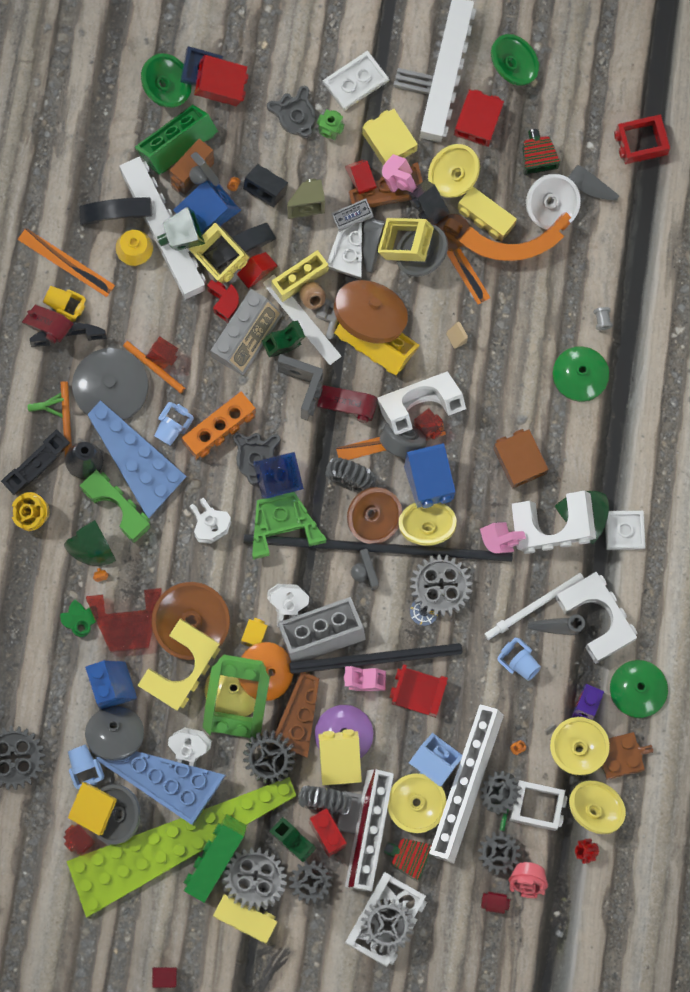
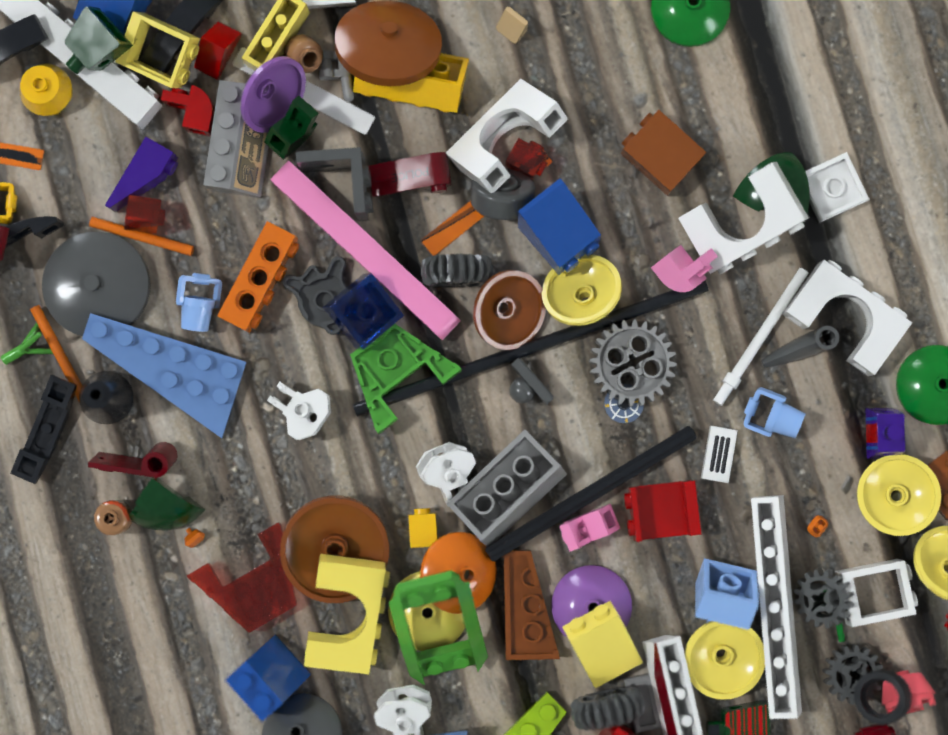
camera: 15 degrees left, 10 degrees up
yellow cone [12,492,50,531] -> none
green plate [60,600,98,638] -> none
bright green arch [80,470,150,543] -> none
dark grey gear [243,730,296,784] -> none
none -> dark red door [88,442,178,478]
none -> medium nougat head [94,500,133,535]
none -> dark purple slope [105,136,179,212]
none -> medium lavender dish [241,56,306,133]
none -> bright pink beam [270,160,461,340]
none -> white tile [701,426,738,483]
none -> black tyre [854,670,912,725]

